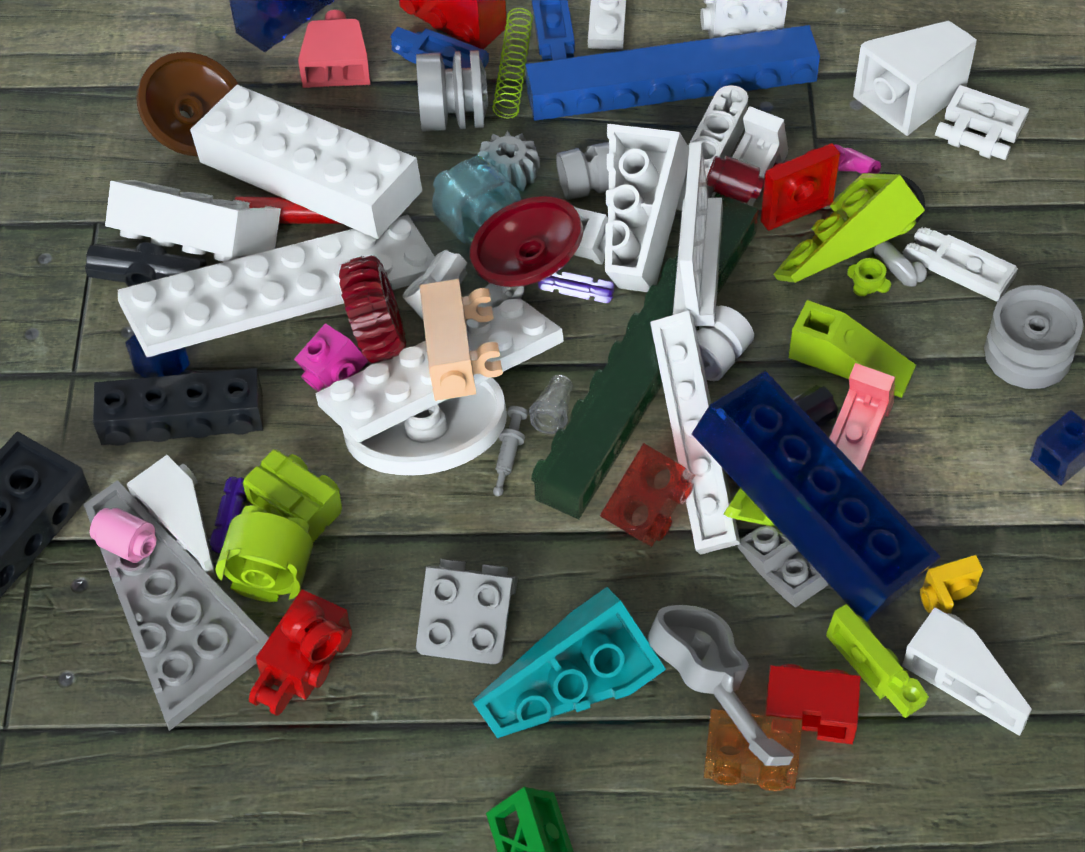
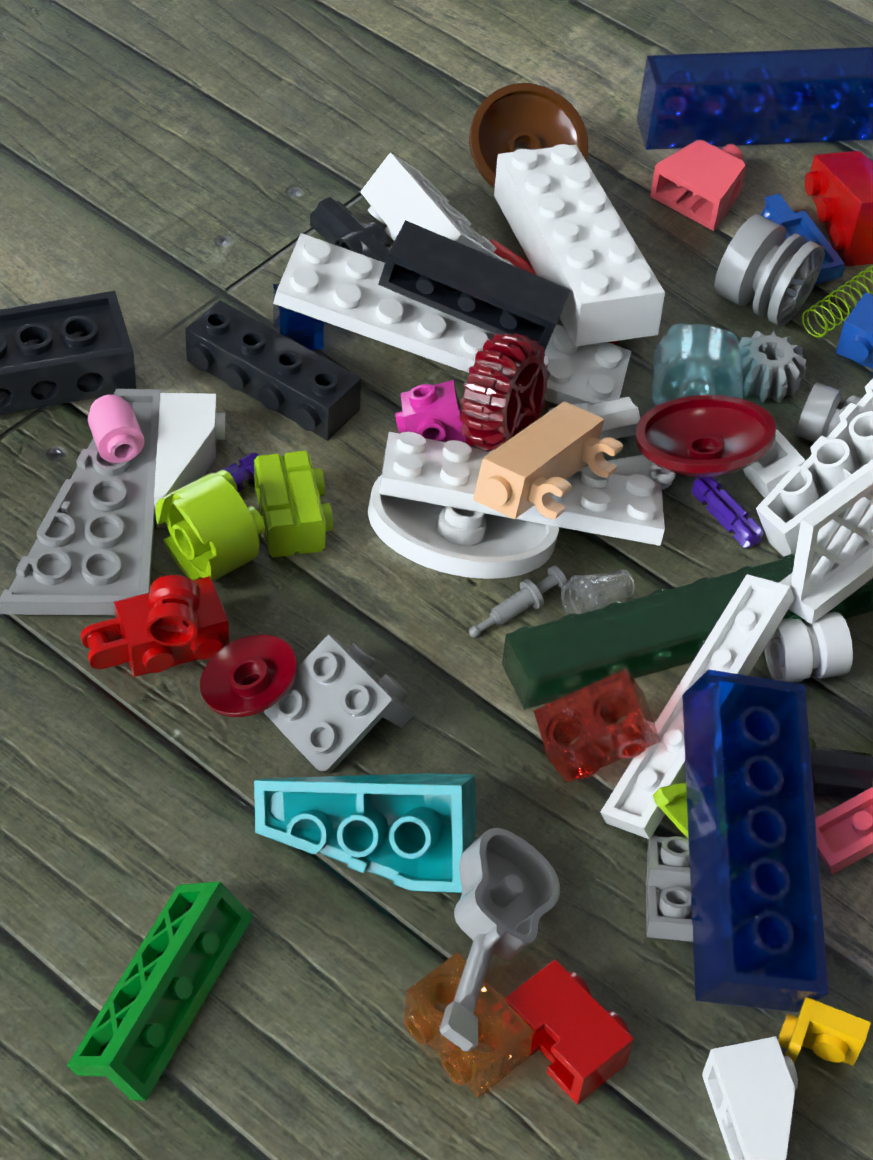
camera: 35 degrees right, 5 degrees down
lime hinge [826,604,929,718] -> none
none -> dark red dish [200,634,298,717]
none -> black brick [378,220,571,350]

